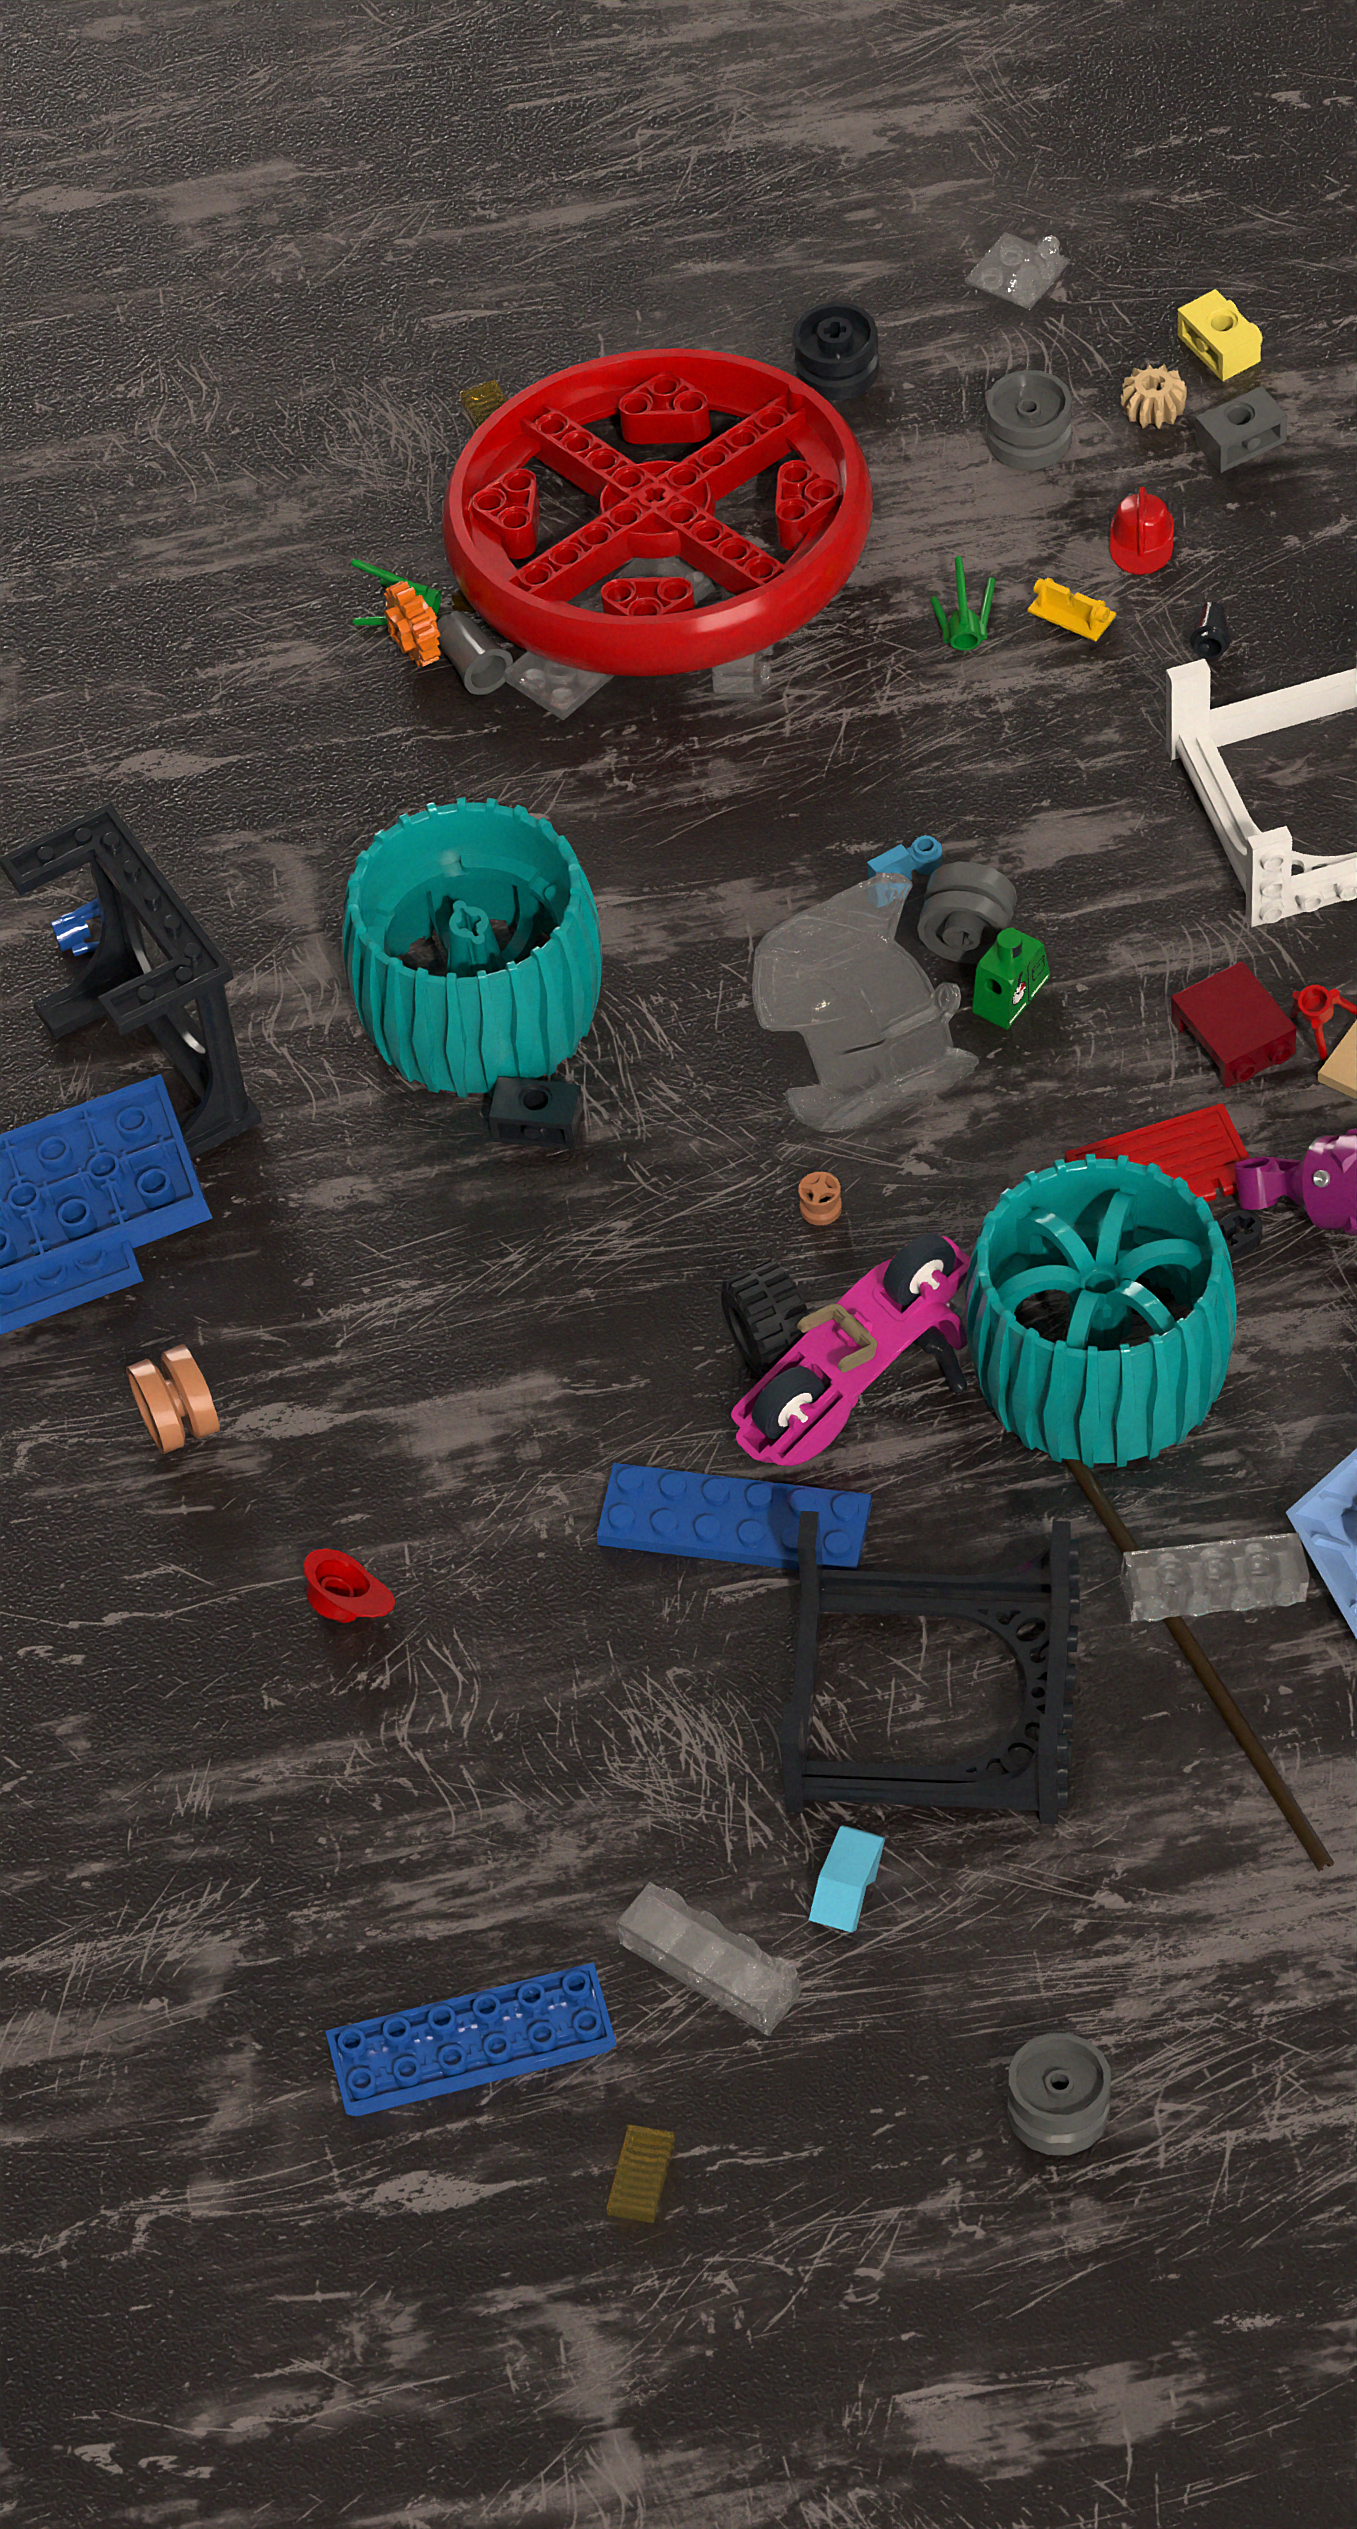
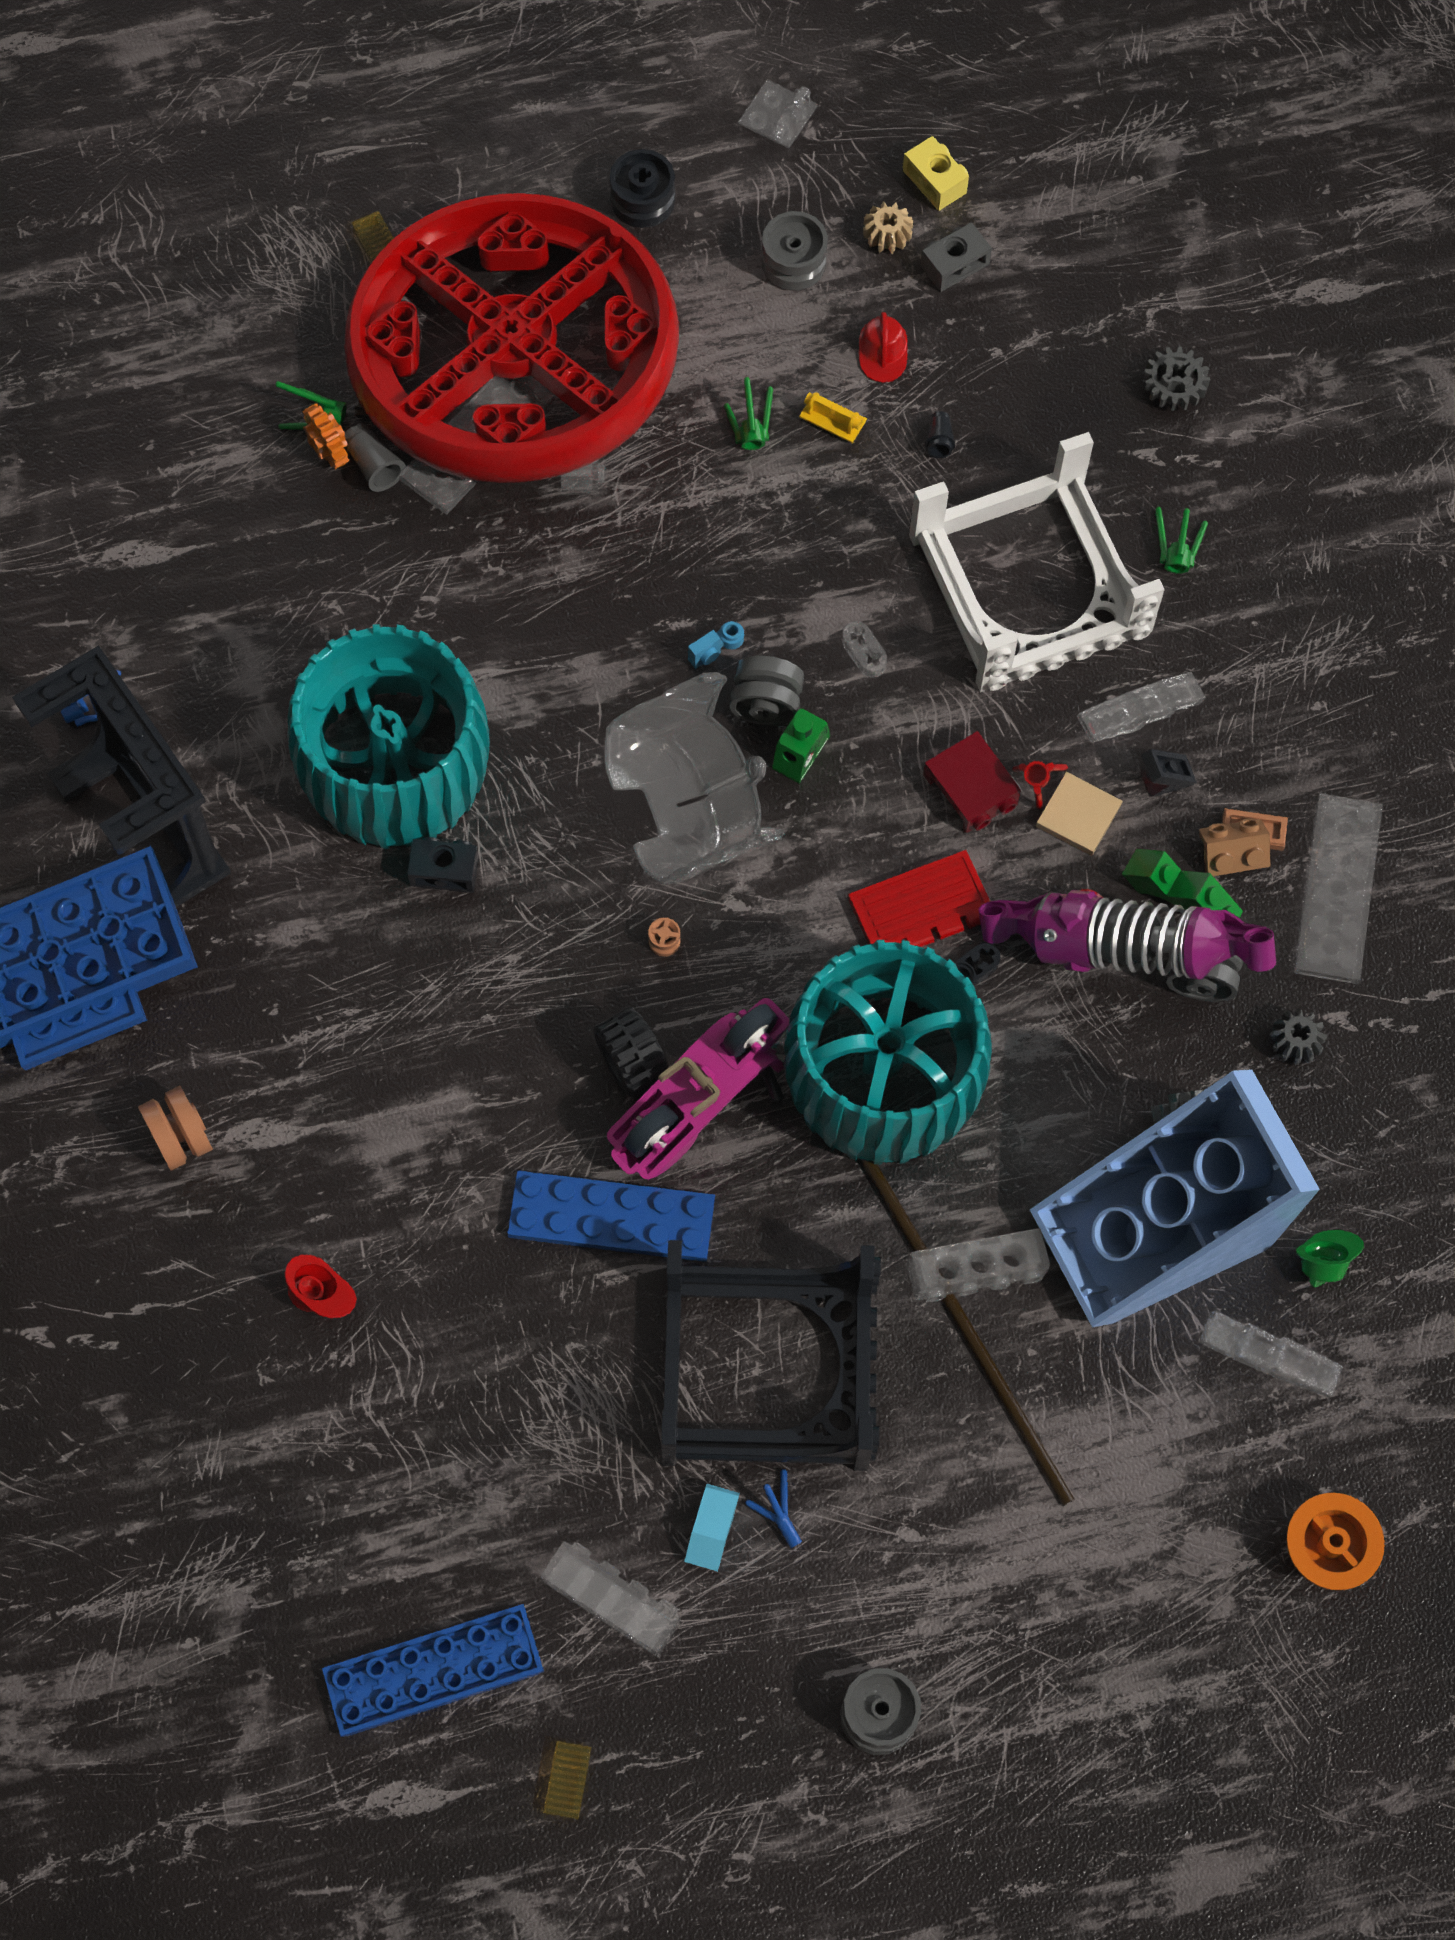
camera: 10 degrees left, 15 degrees up
none -> blue plant [745,1469,802,1549]
none -> clear beam [842,621,887,678]

